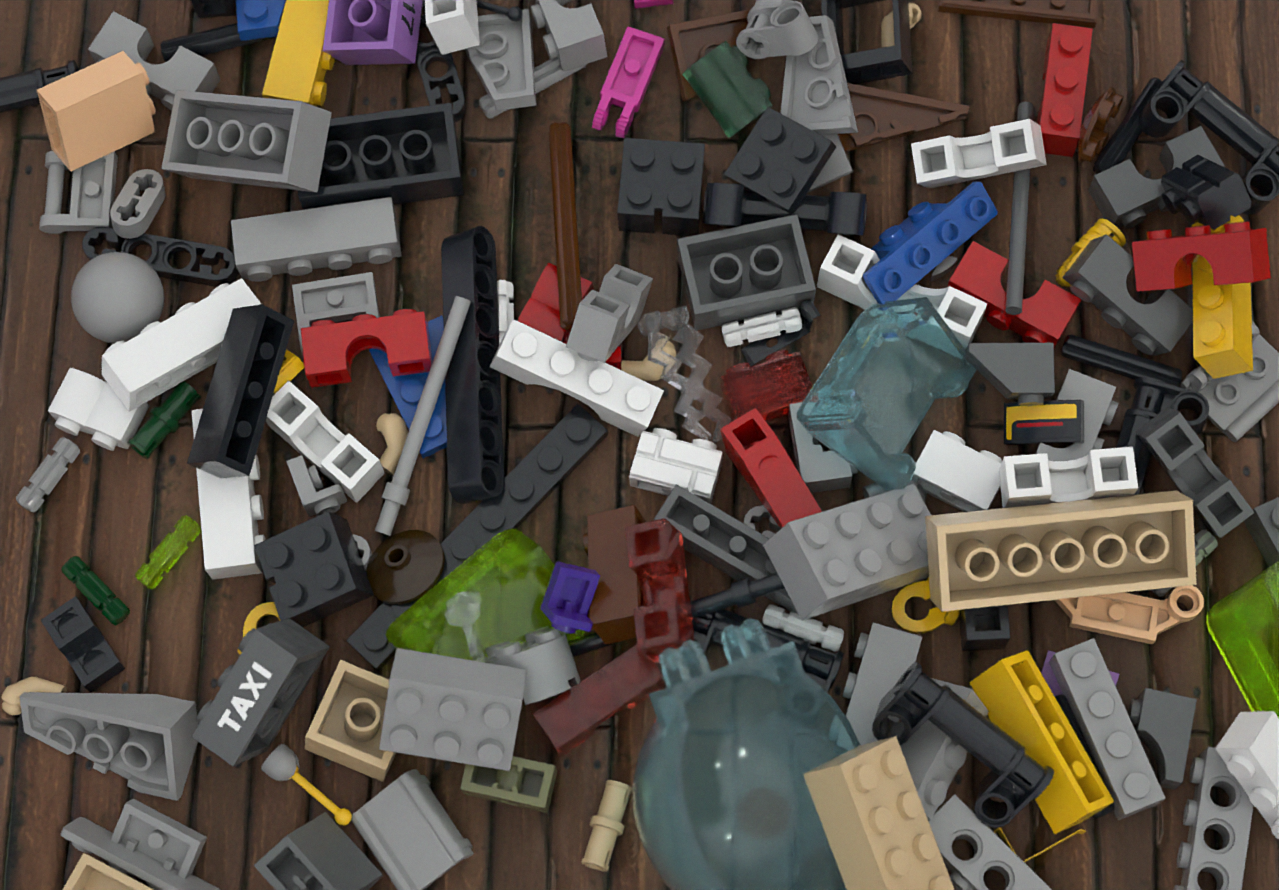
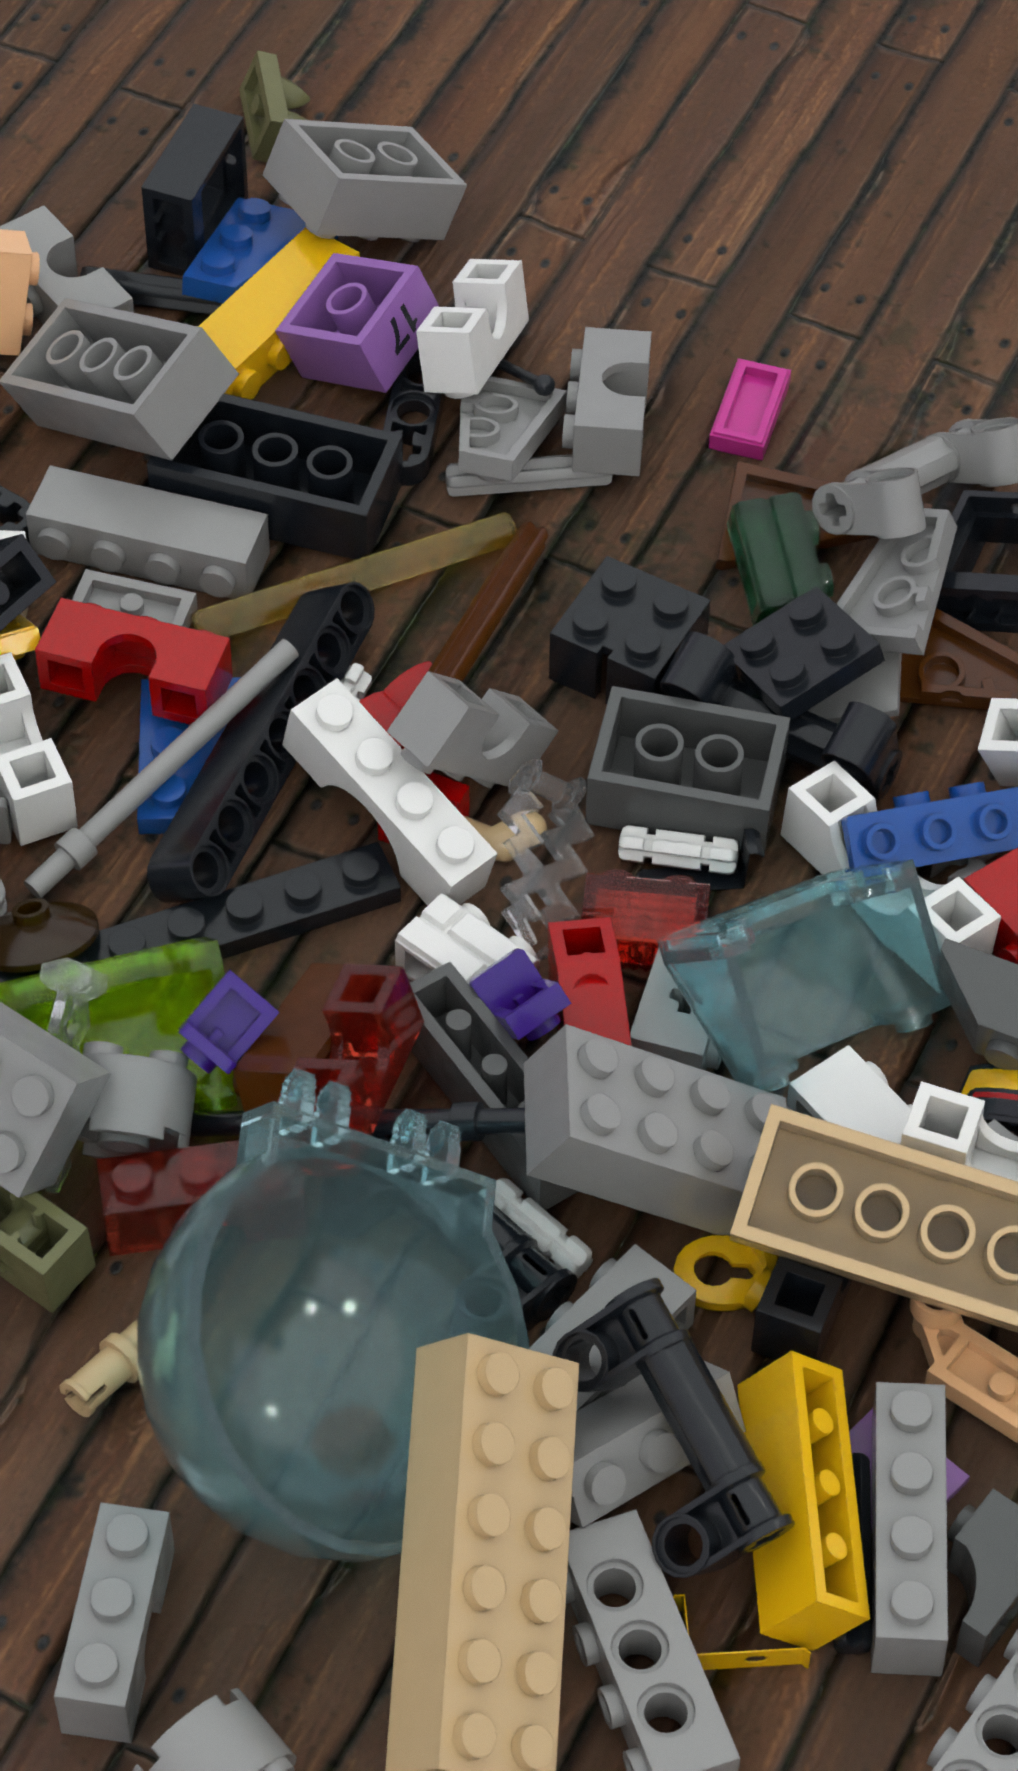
camera: 20 degrees right, 20 degrees down
tan arm [376,413,408,476] -> none
dark pink hinge [592,26,665,138] -> none
none -> clear yellow axle [192,512,517,637]
none -> dark purple bracket [469,948,571,1041]

